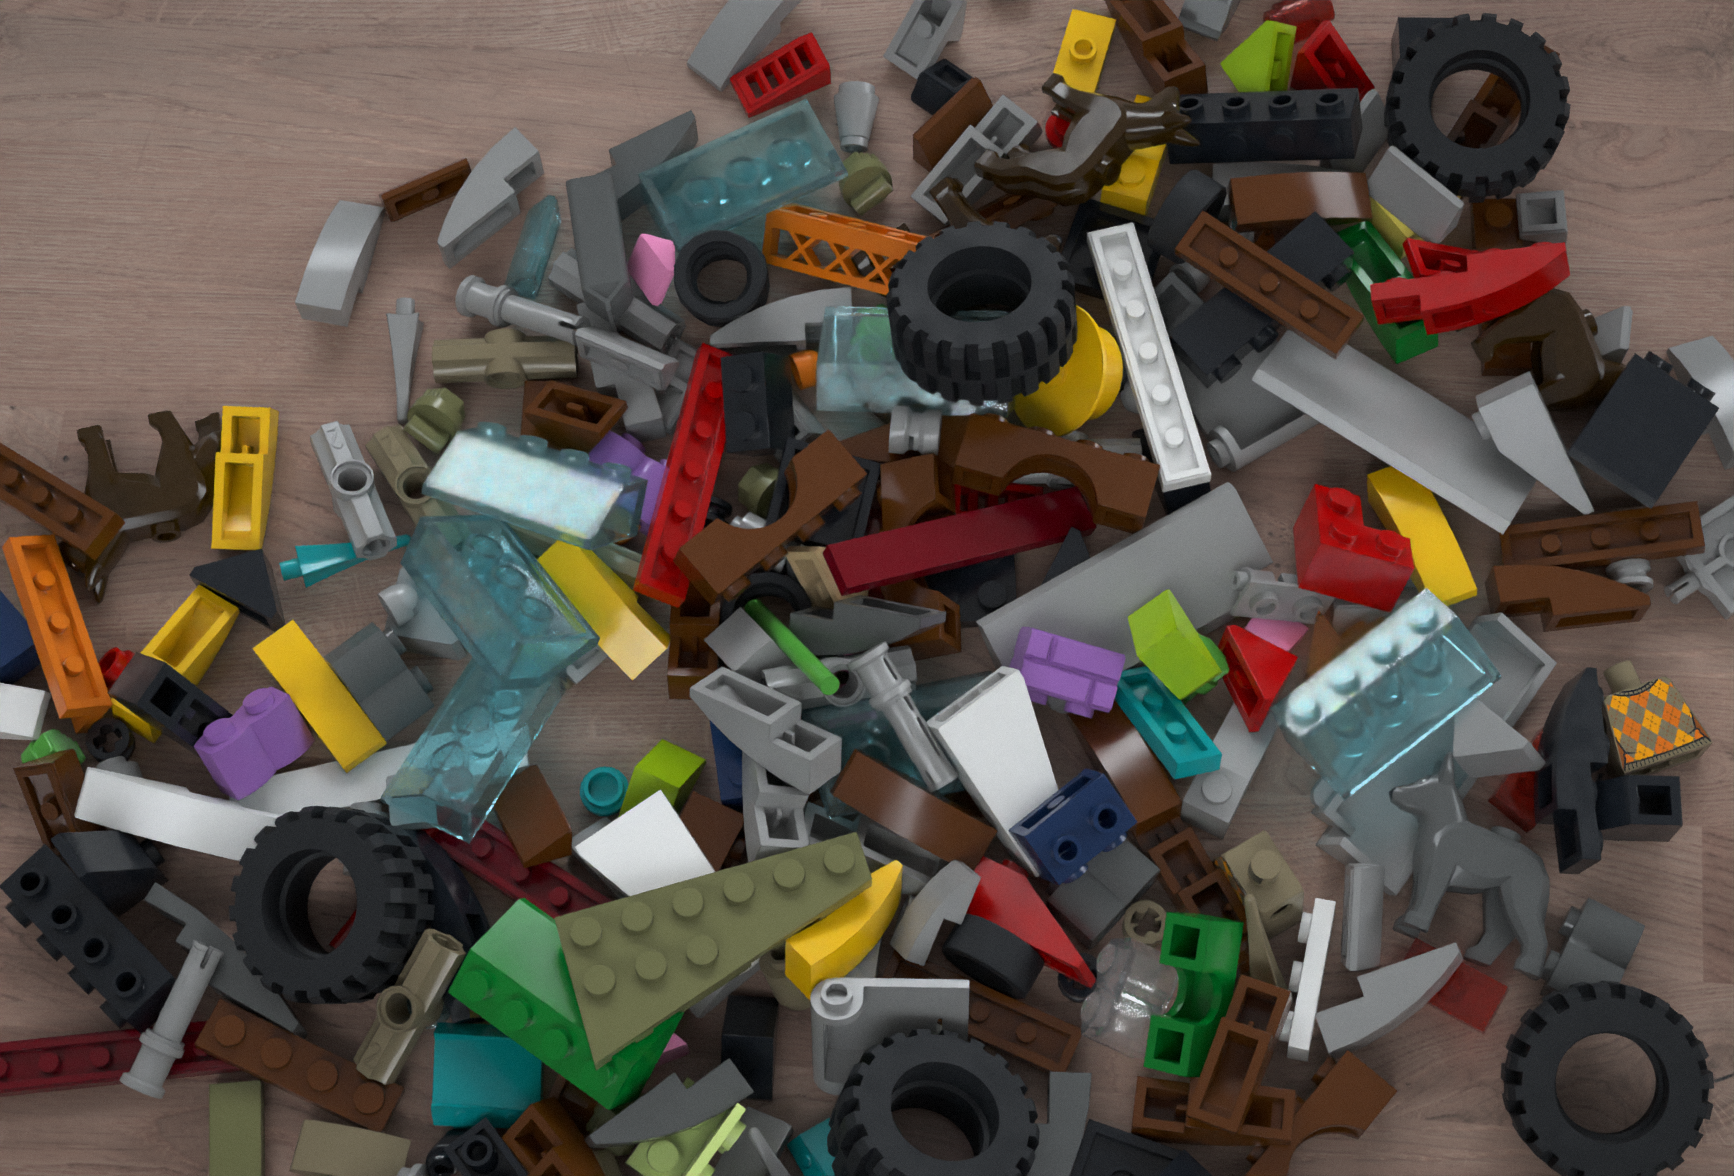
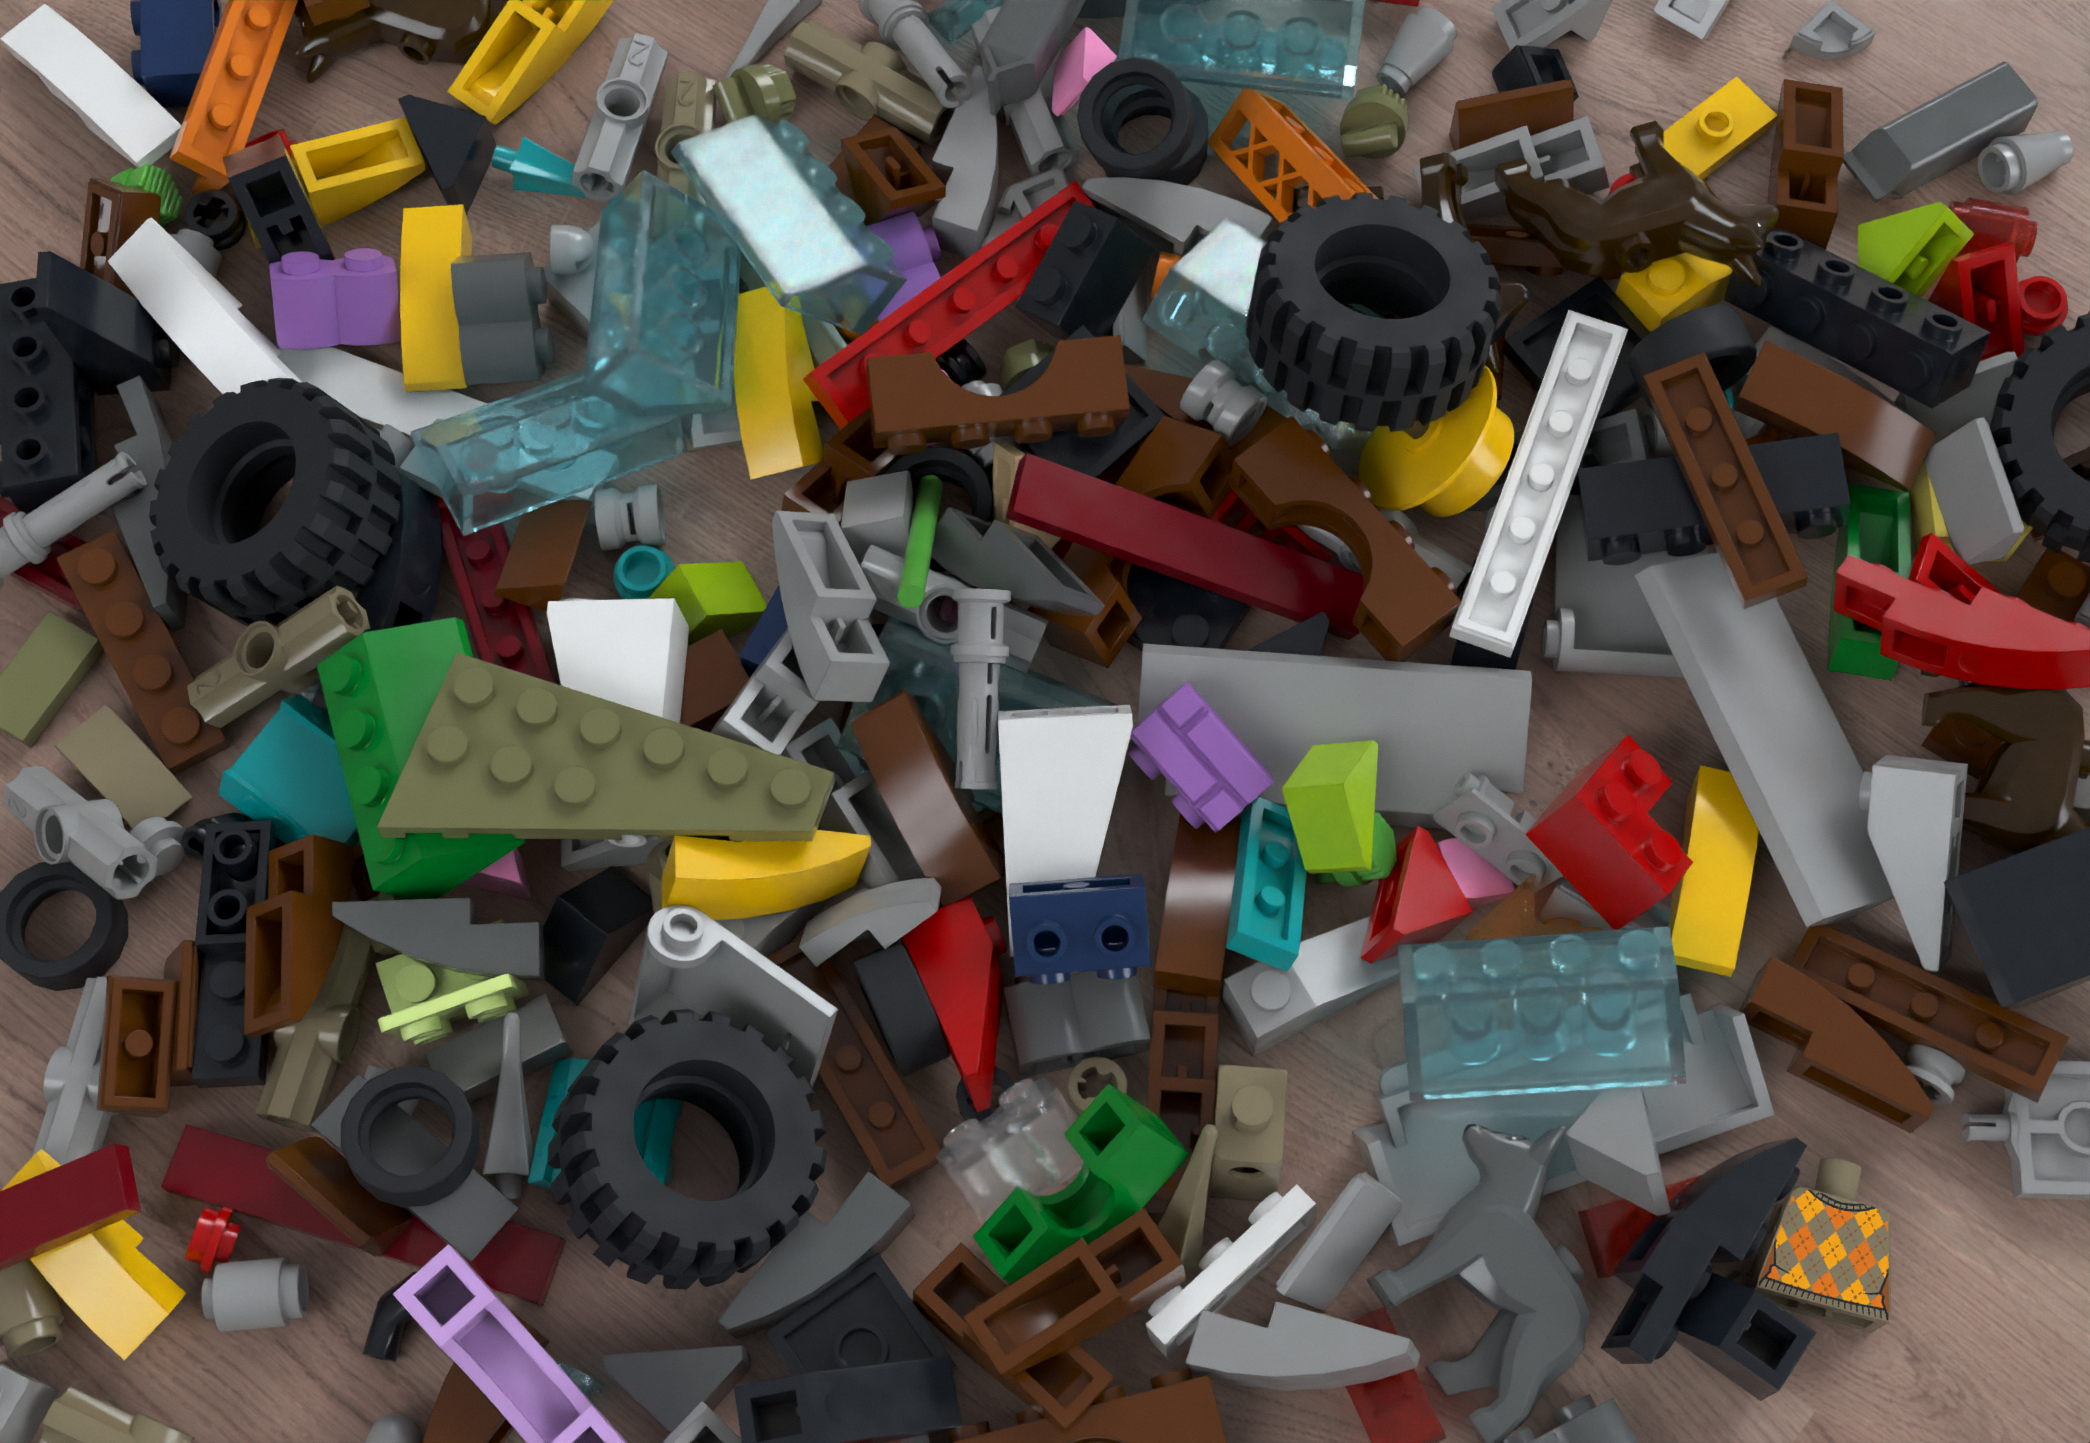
camera: 35 degrees right, 0 degrees up
light grey slope [575,326,679,391] -> none
none -> light grey wheel [594,483,666,551]
none -> red plate [2018,276,2068,336]

